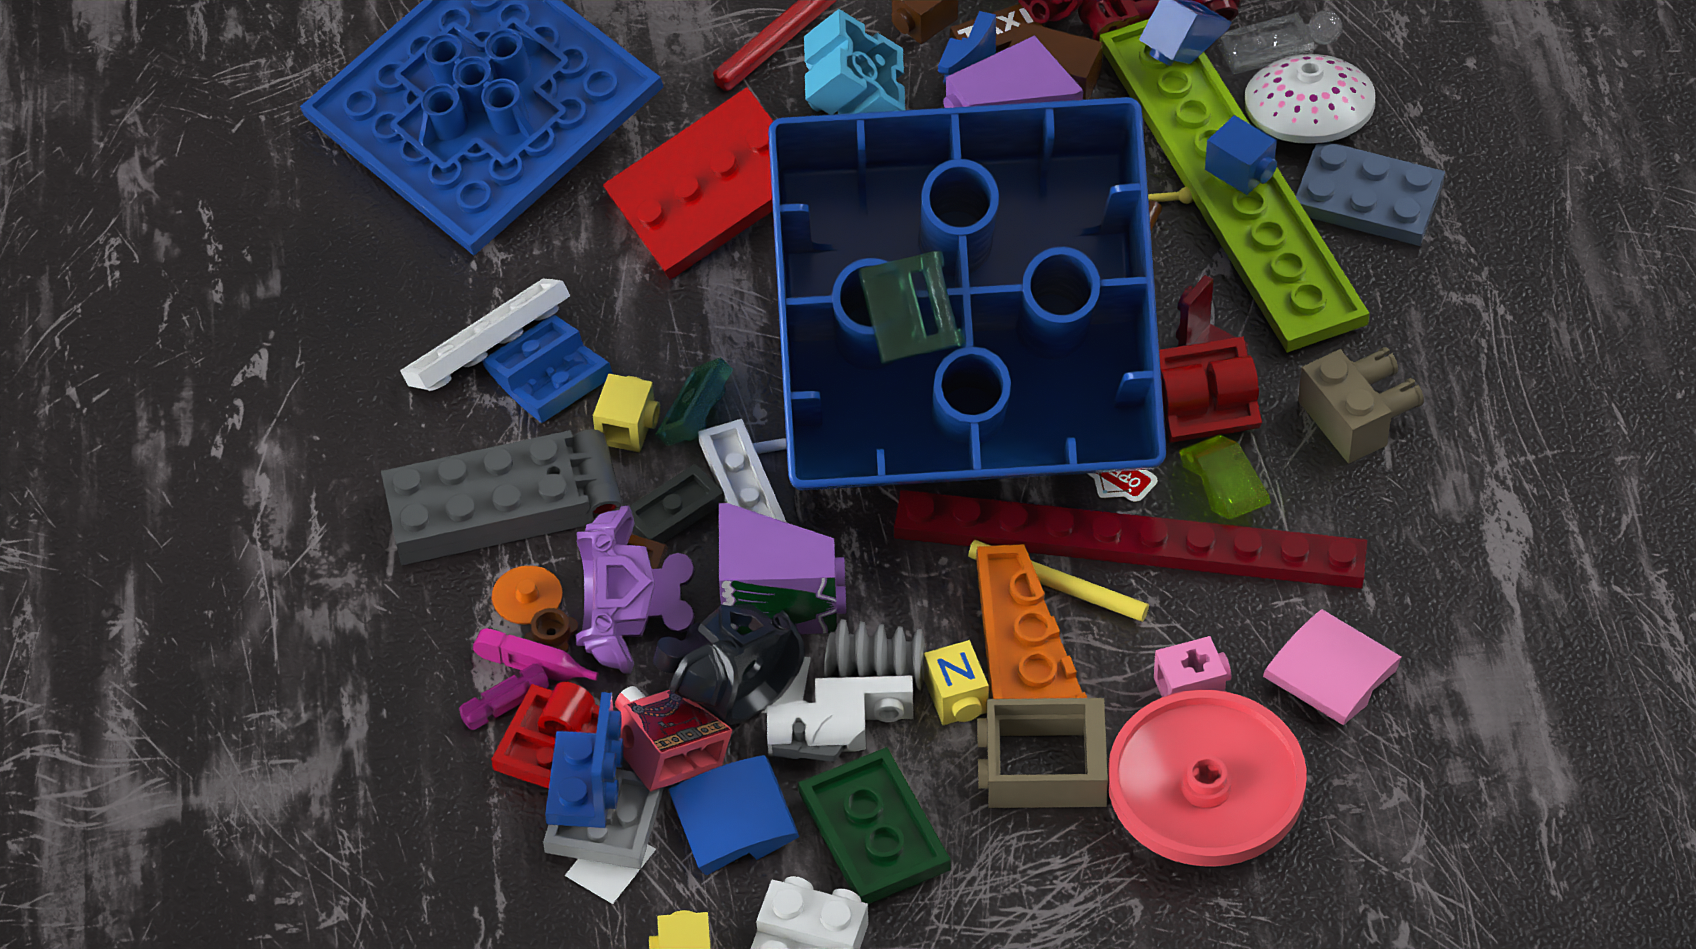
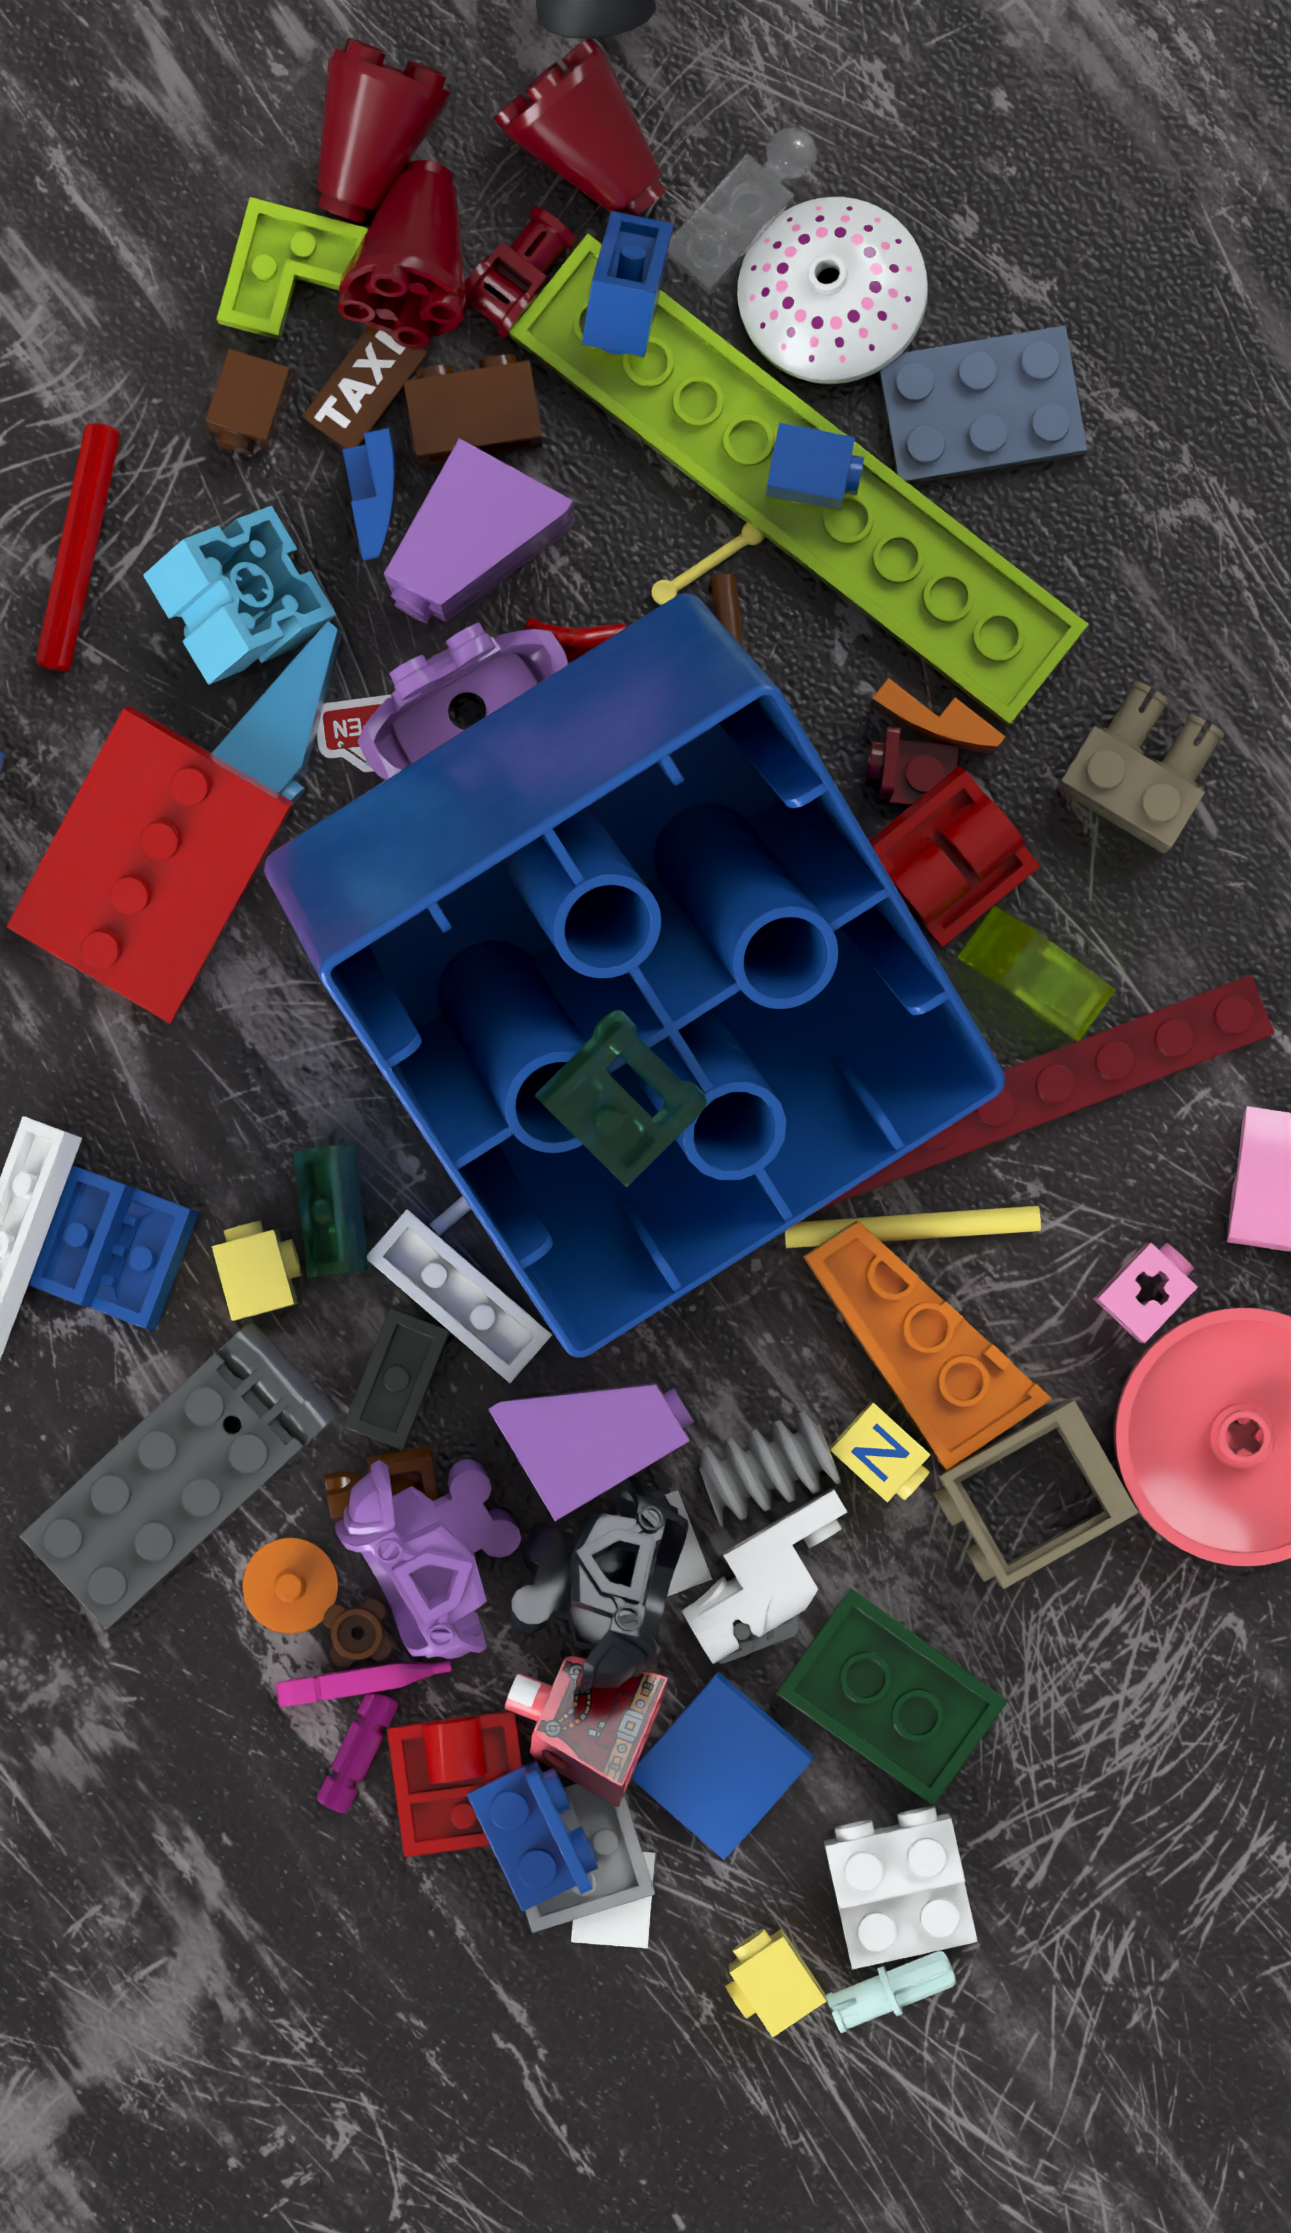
camera: 25 degrees left, 35 degrees up
none -> orange slope [870,678,1006,754]

